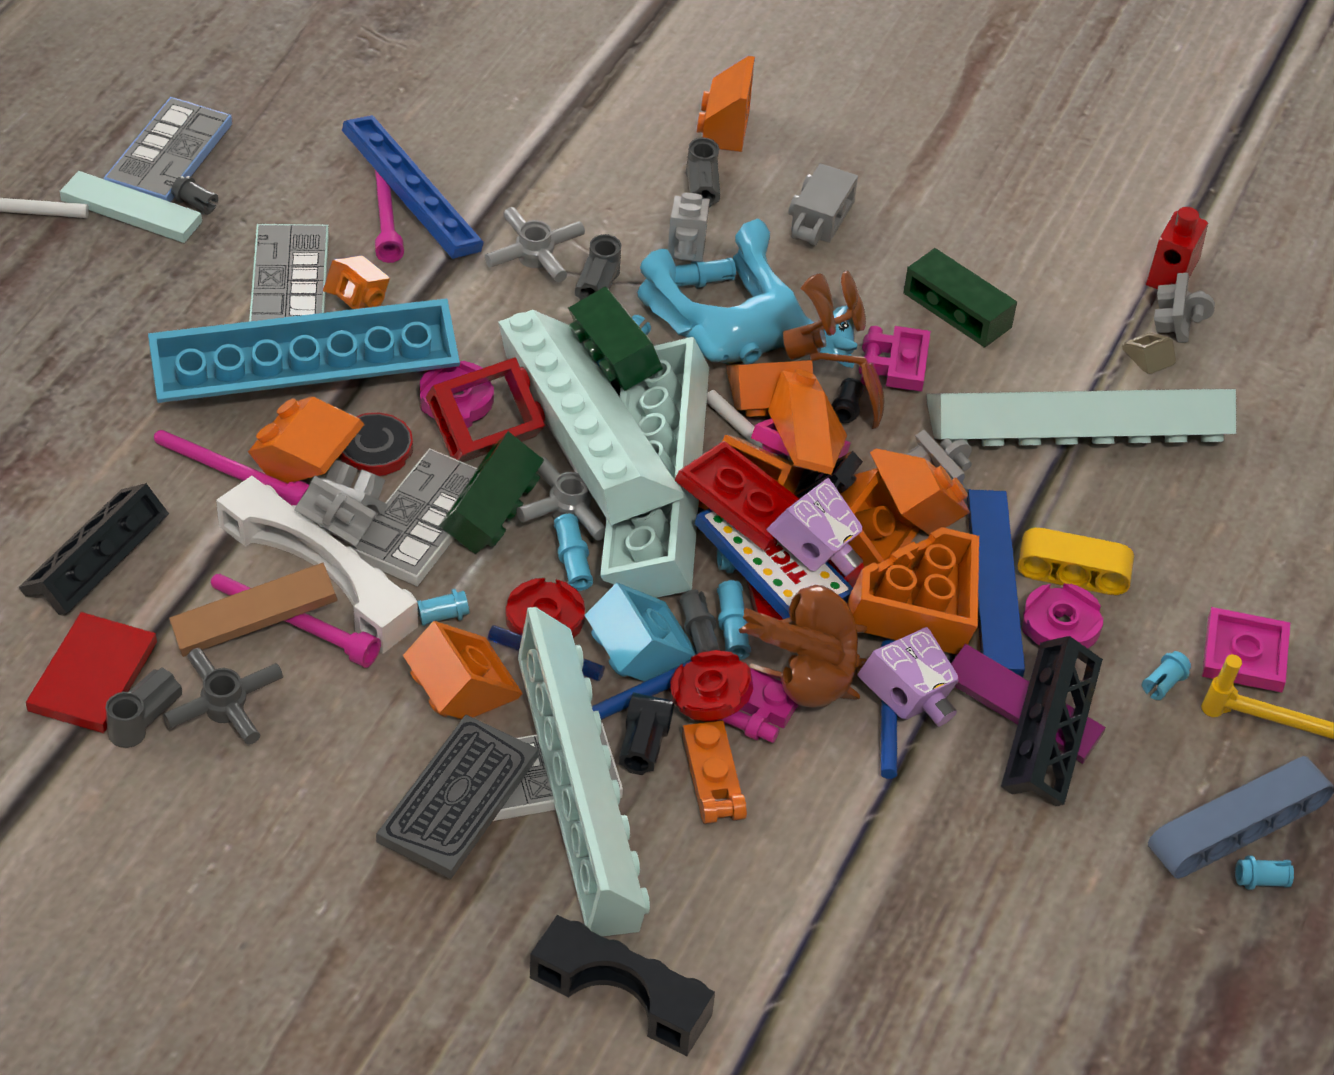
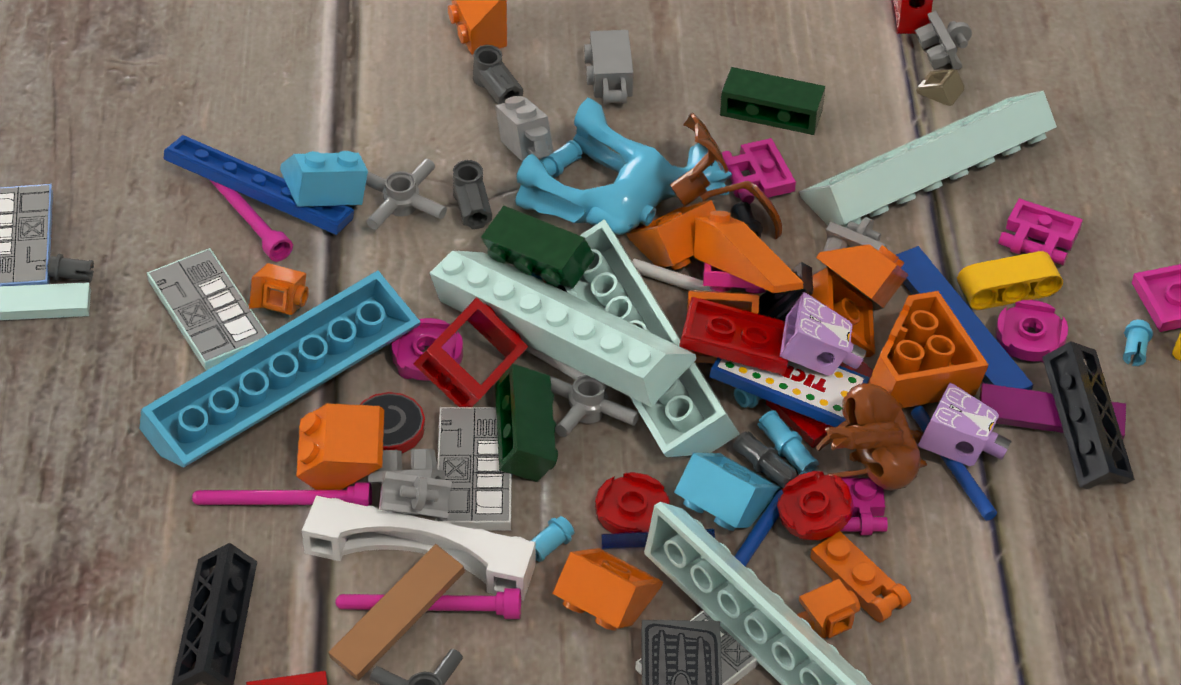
camera: 25 degrees left, 0 degrees up
medium azure pin [554,514,593,591] -> none
black piece [619,692,674,775] -> none
none -> medium azure slope [280,151,368,207]
none -> orange window [797,579,860,639]
none -> dark pink plate [998,198,1083,266]

